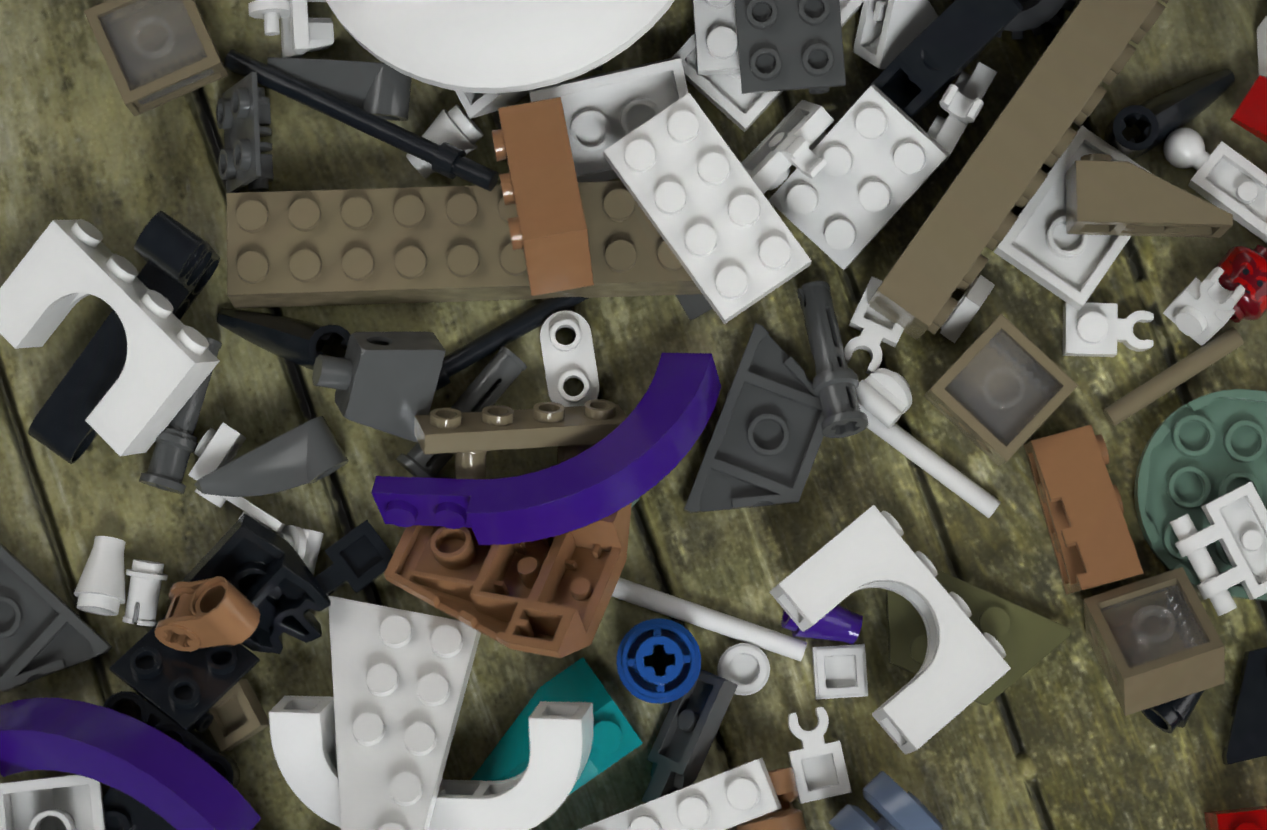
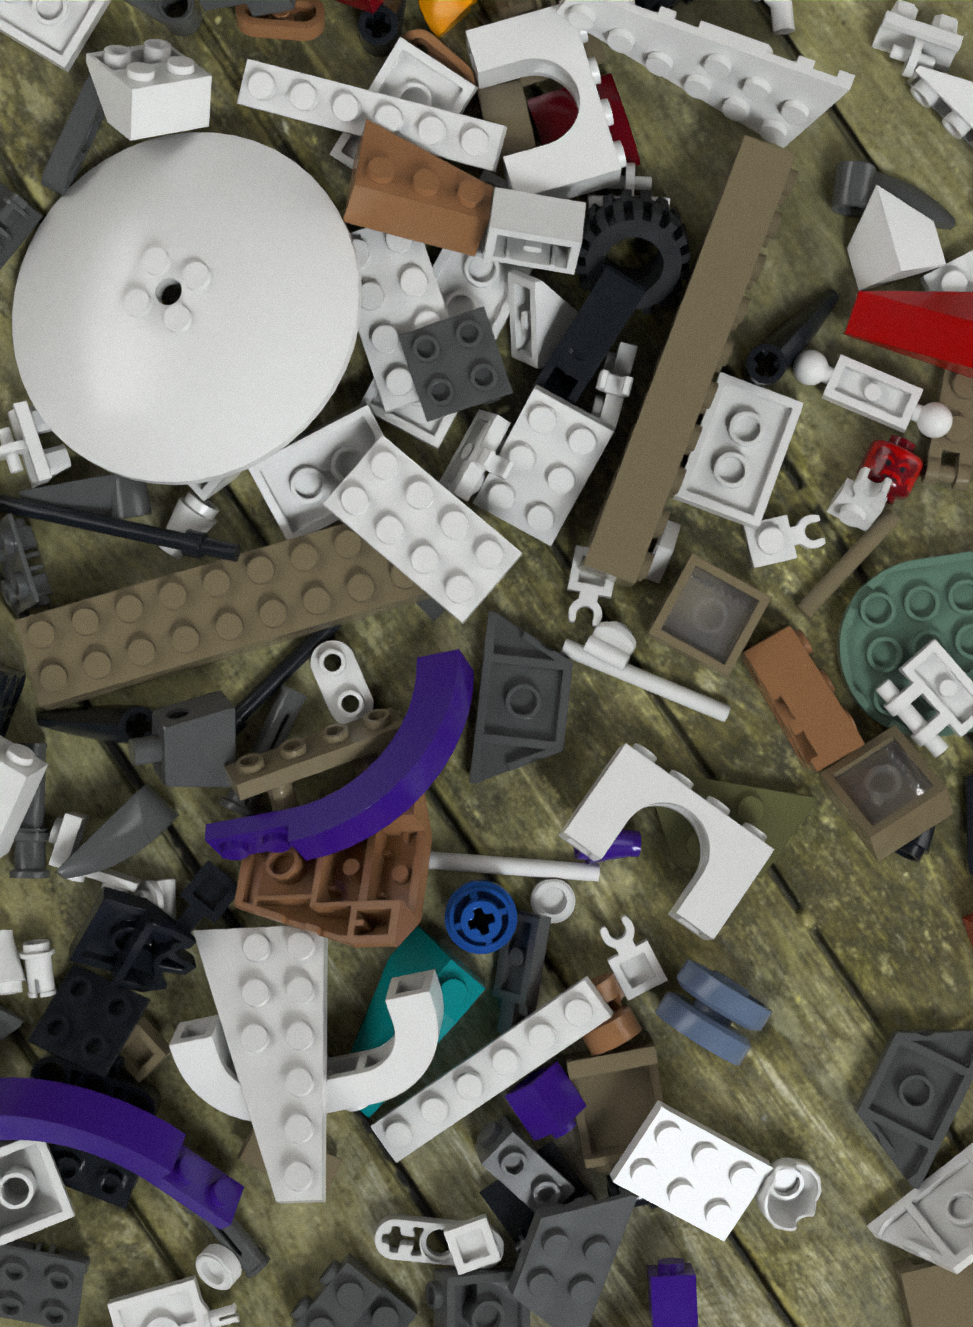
camera: 10 degrees left, 5 degrees up
medium nougat piece [154,576,260,652] -> none
medium nougat wedge [491,97,594,296] -> none
dark grey pin [797,281,868,438] -> none
white tile [812,644,868,700] -> none
dark tan slope [1065,154,1233,238] -> none

